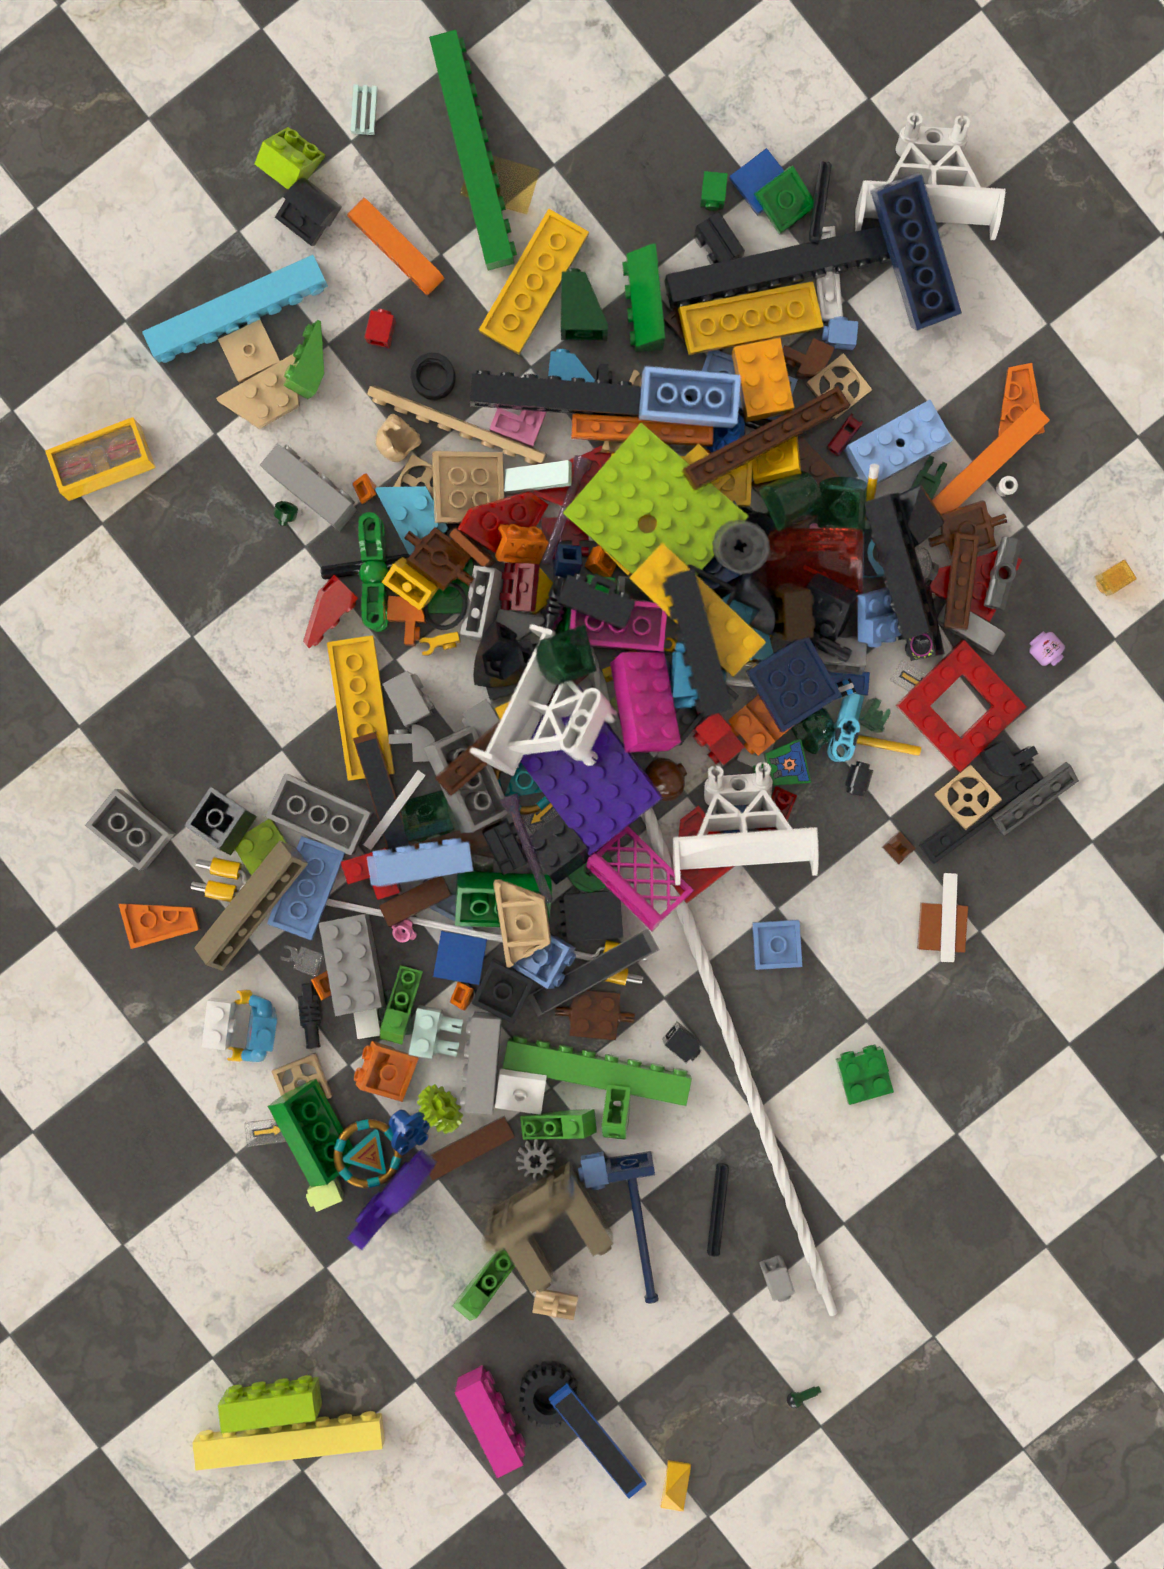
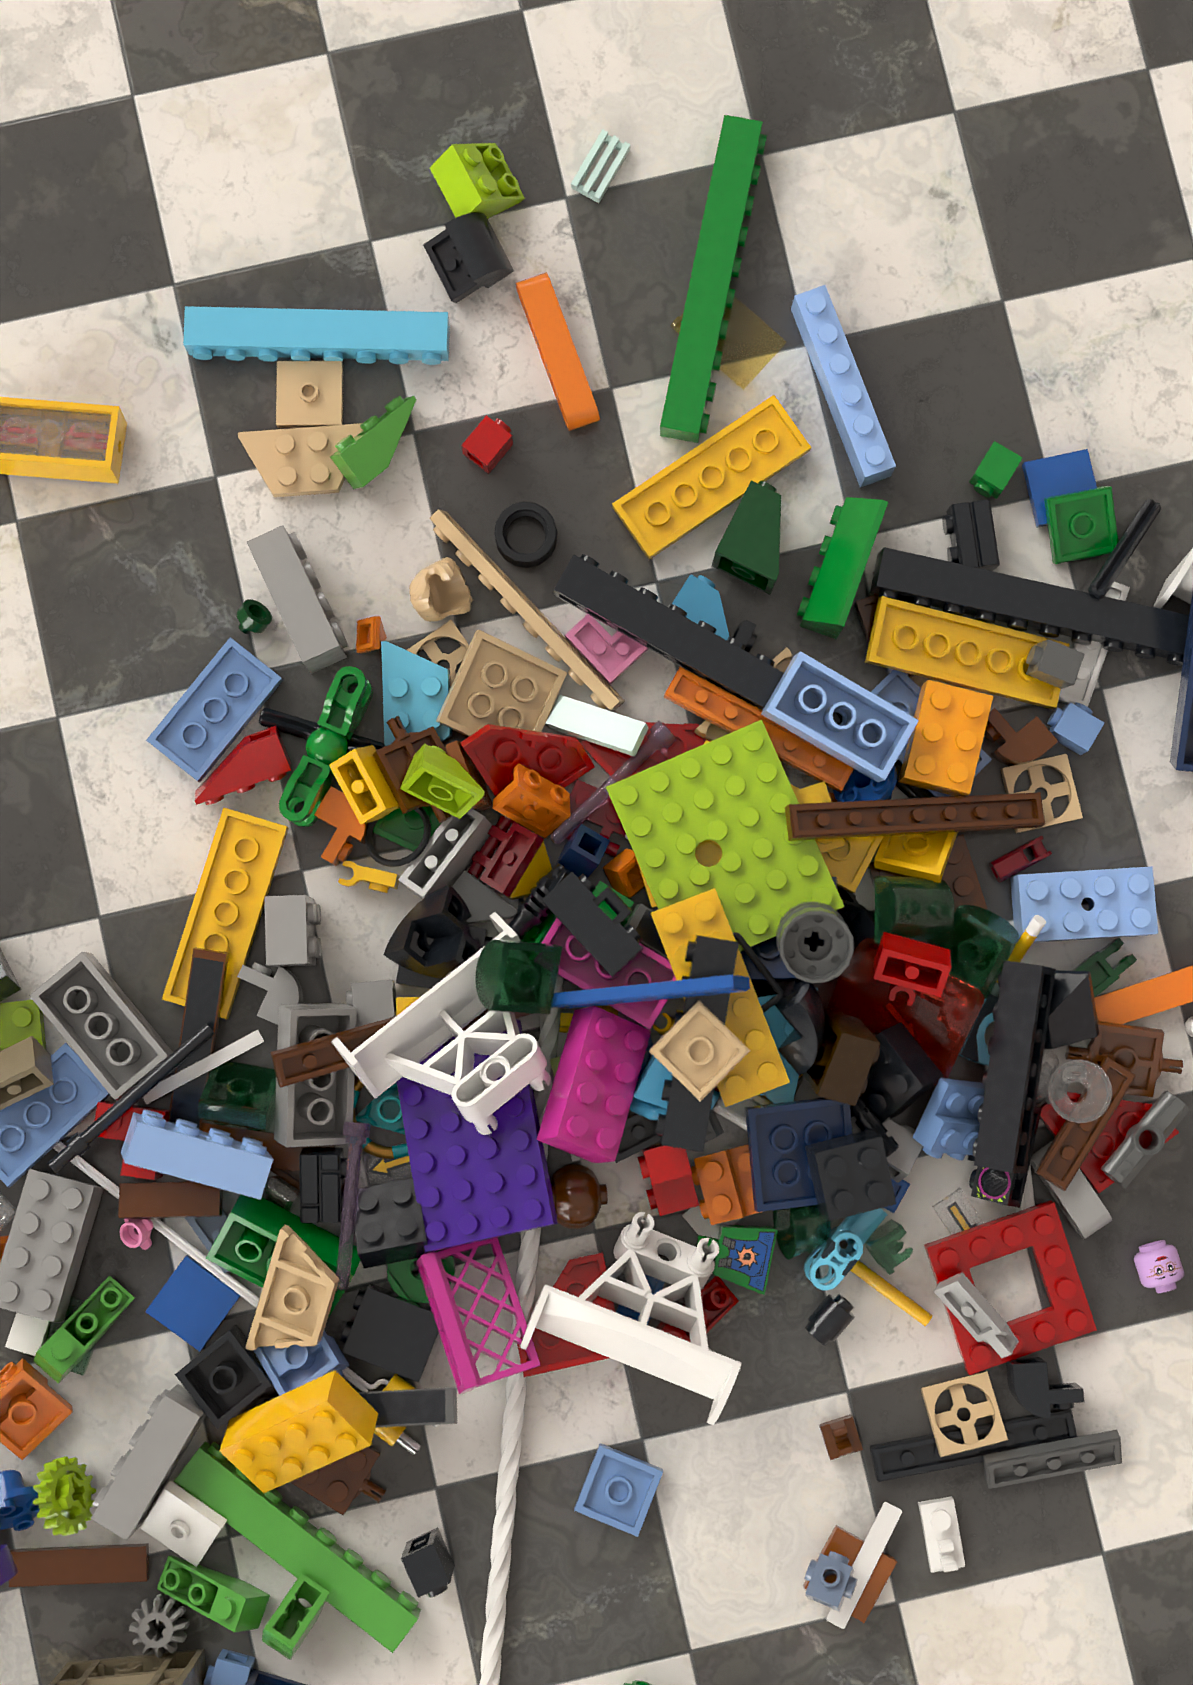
camera: 25 degrees right, 5 degrees down
light aqua brick [409,1005,463,1059] -> none
orange slope [450,981,474,1011] -> none
none -> black bar [47,1024,215,1173]
none -> medium blue plate [146,637,283,783]
none -> yellow brick [220,1370,378,1493]
none -> lime slope [400,744,485,819]
none -> blue tile [548,975,750,1009]
none -> tan plate [649,1000,750,1101]
none -> light blue brick [791,285,896,488]
none -> black brick [805,1129,896,1221]
none -> sand blue brick [805,1551,858,1612]
none -> red brick [873,932,951,1006]
none -> white plate [918,1496,965,1573]
none -> light grey hinge [934,1272,1019,1358]
none -> dark grey brick [1026,639,1085,689]
none -> clear piece [1048,1060,1112,1123]

